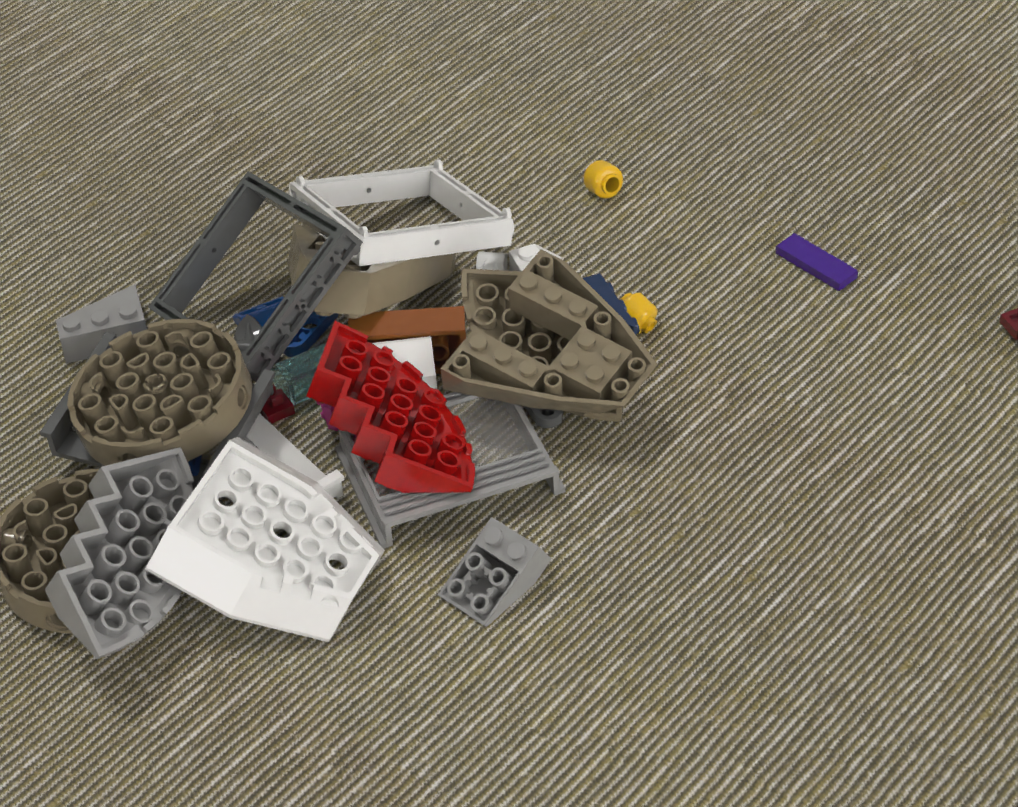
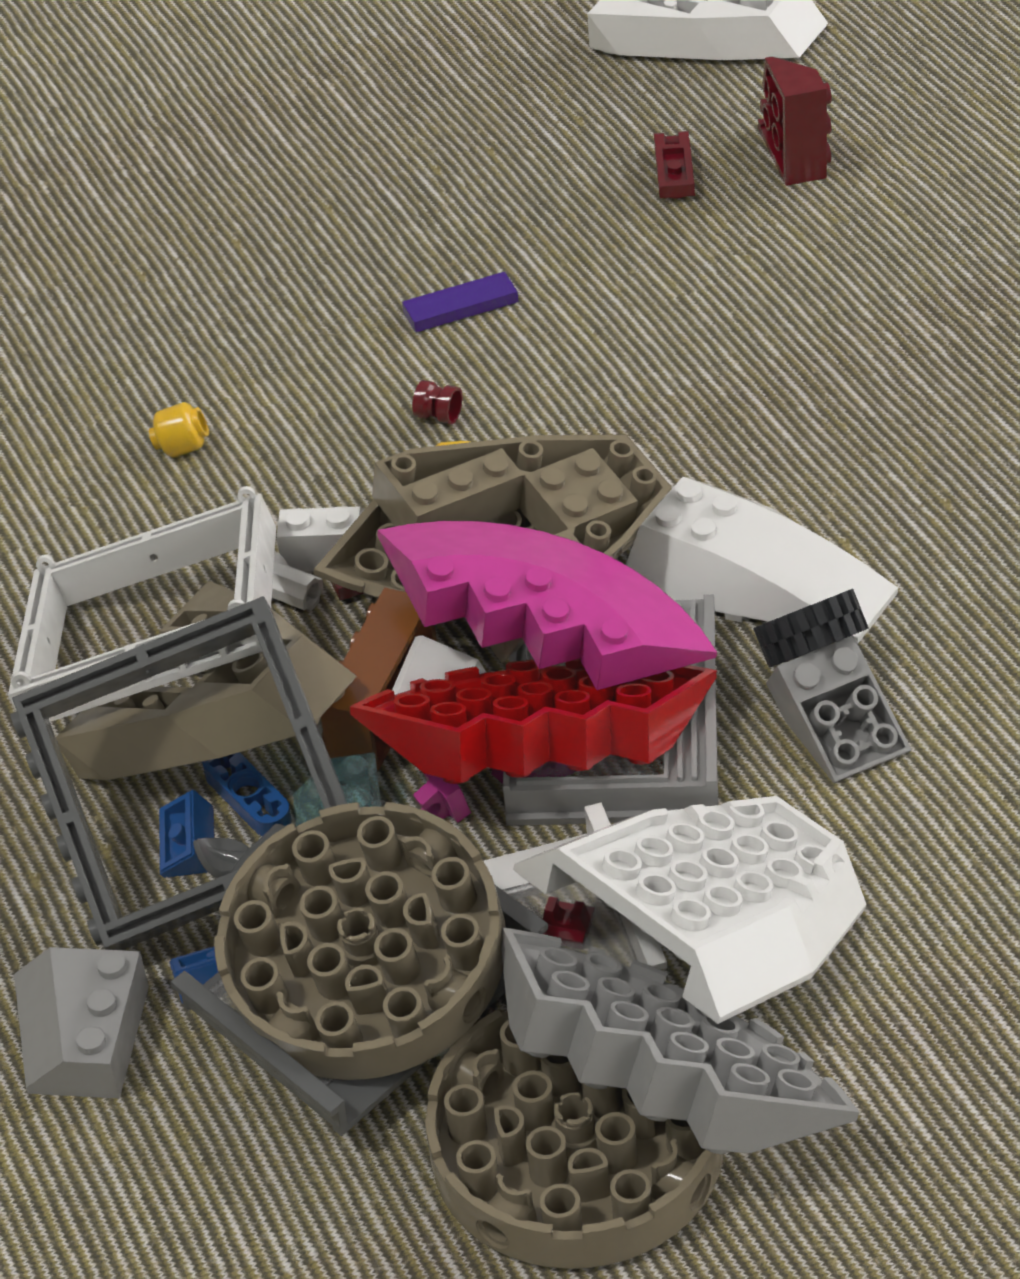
camera: 65 degrees left, 0 degrees up
none -> dark pink brick [377,521,717,690]
none -> dark red wheel [412,380,463,425]
none -> white wedge [626,477,898,644]
none -> black tyre [753,588,869,668]

